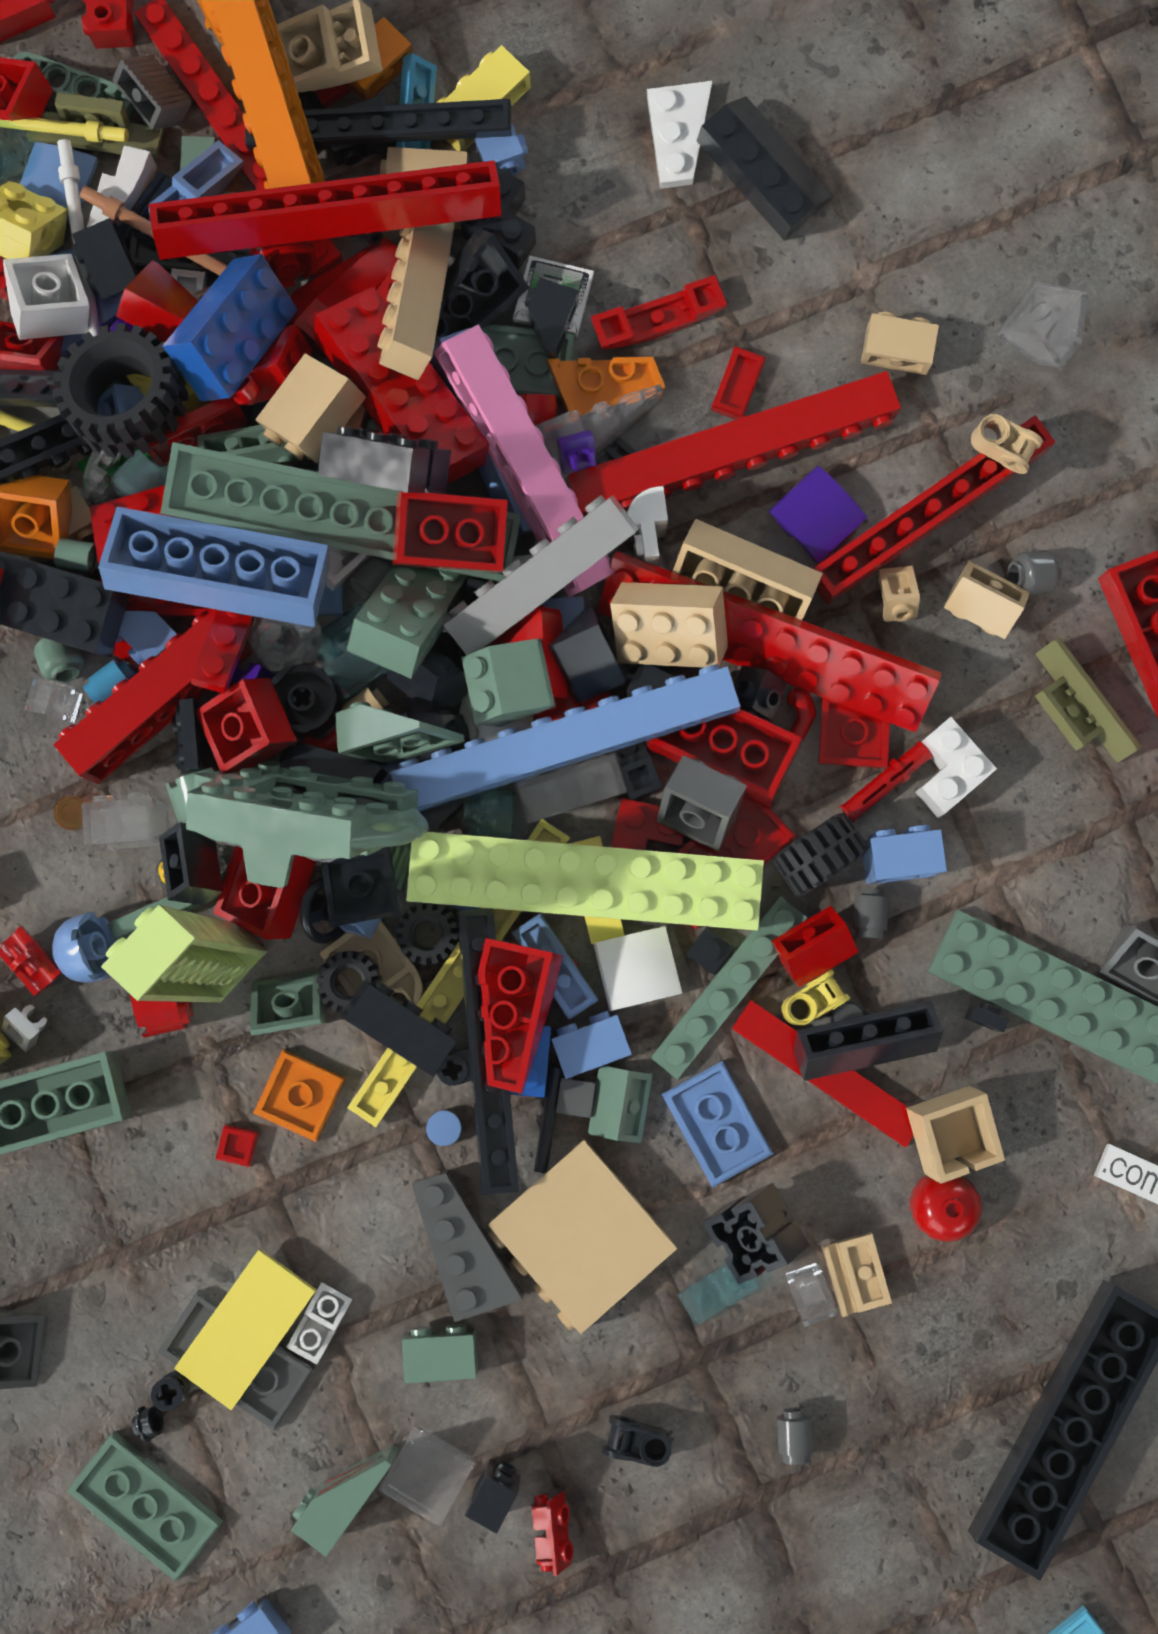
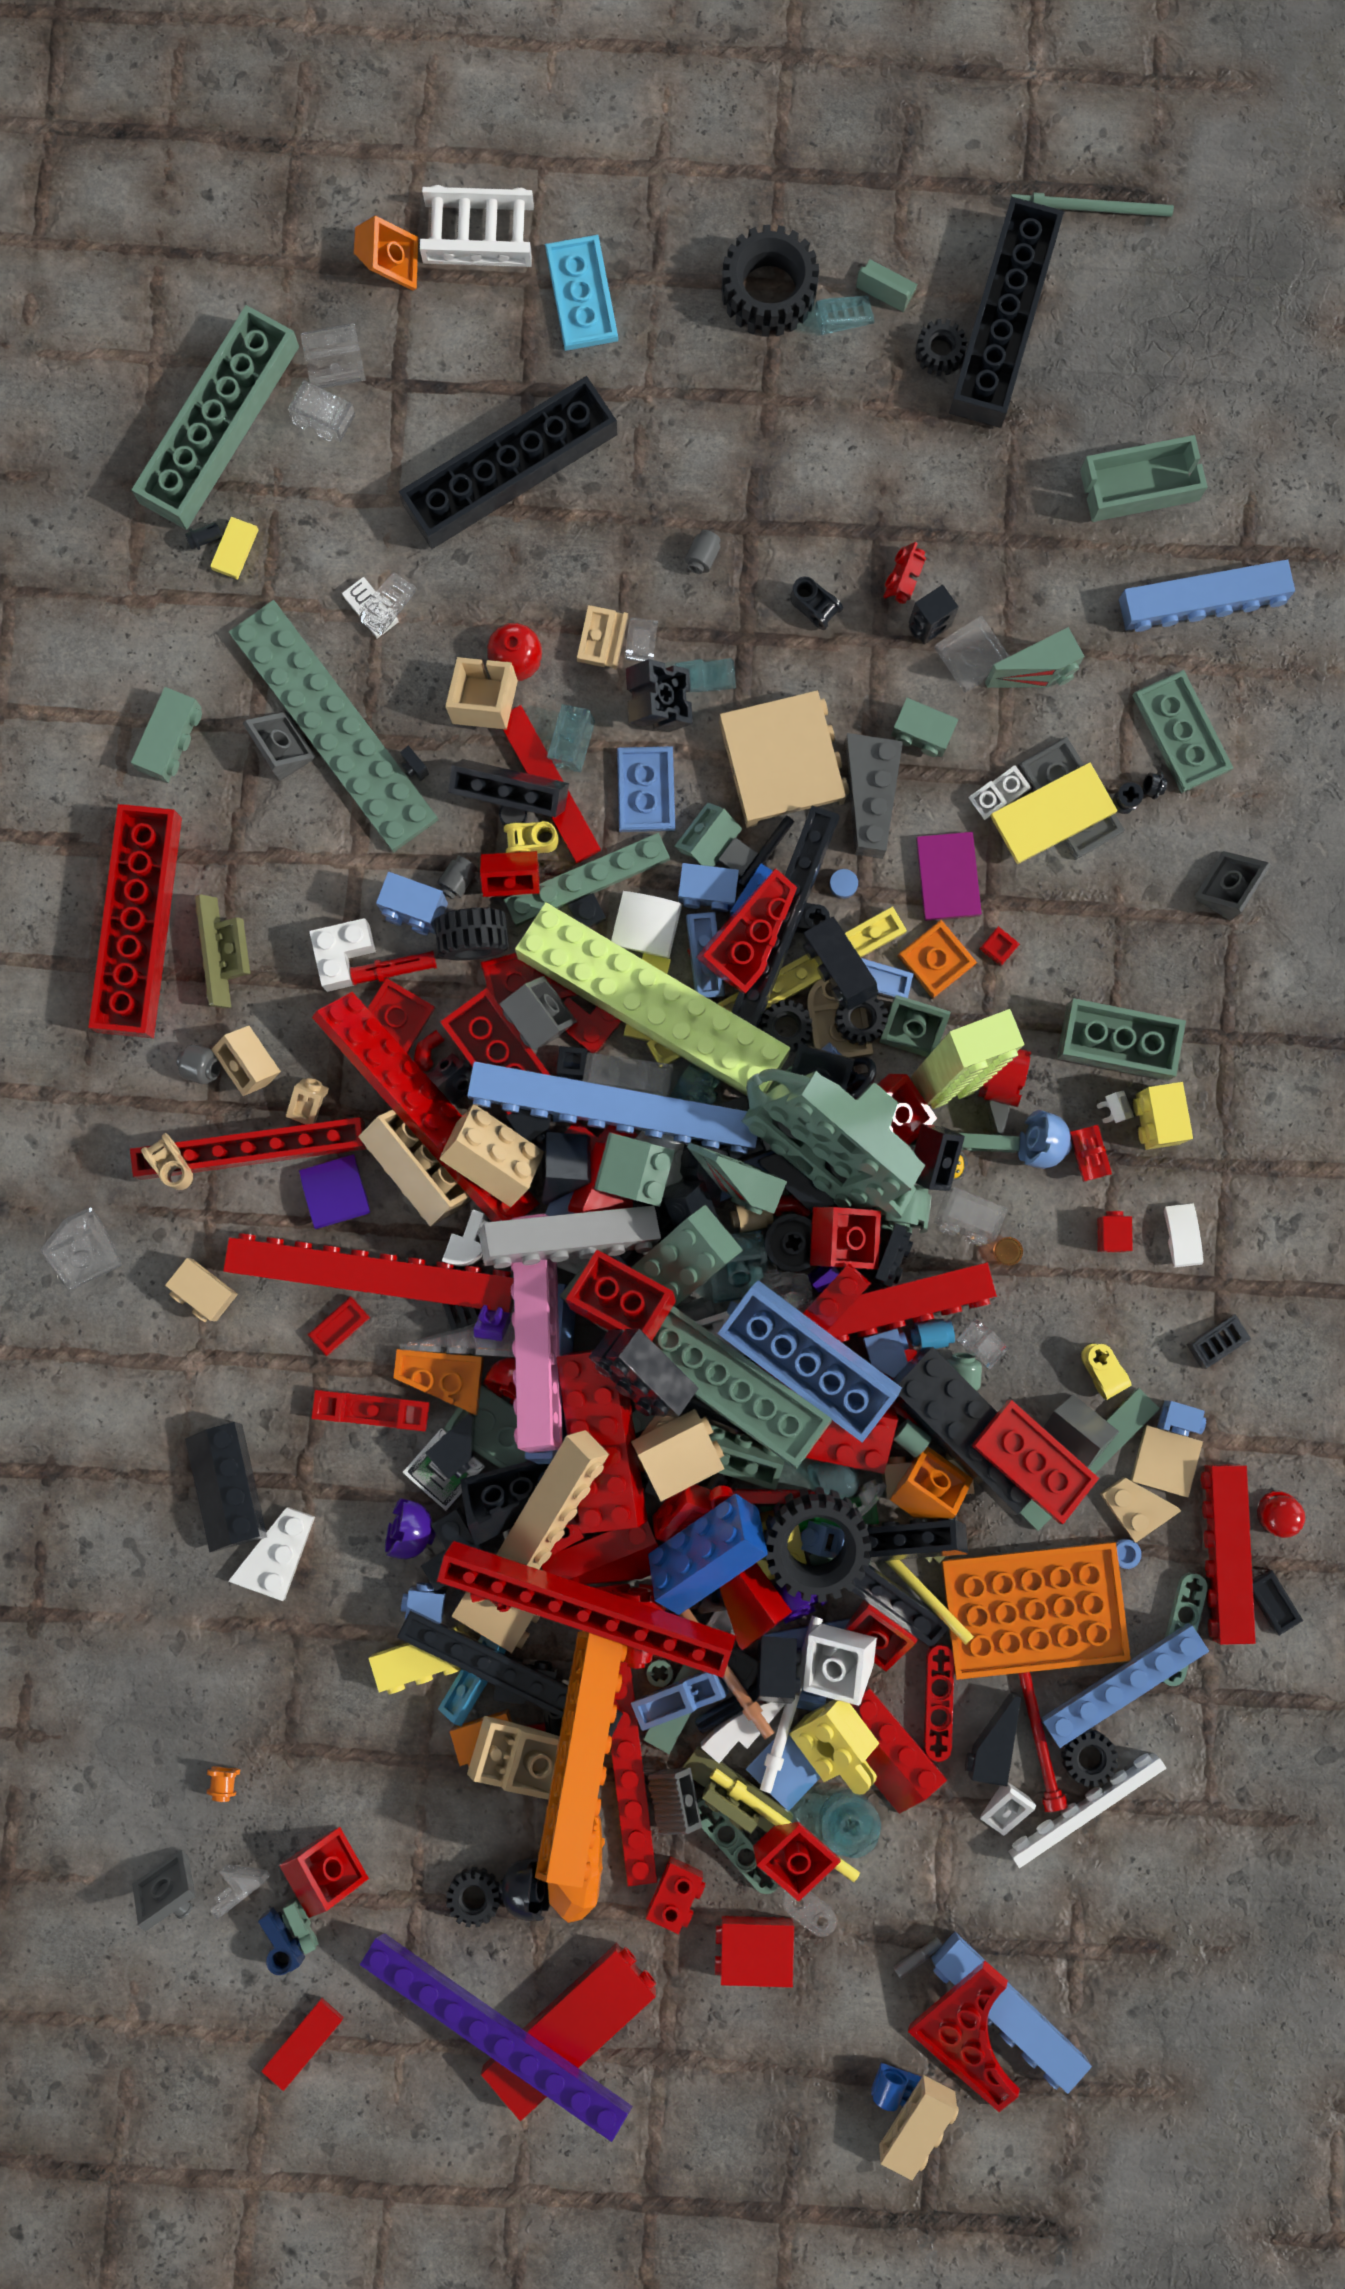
camera: 160 degrees left, 0 degrees up
none -> clear slope [359,572,416,635]
none -> dark purple cylinder [385,1498,436,1559]
none -> clear light blue hinge [547,704,595,772]
none -> medium blue tile [861,958,914,999]
none -> magenta tile [916,832,982,921]

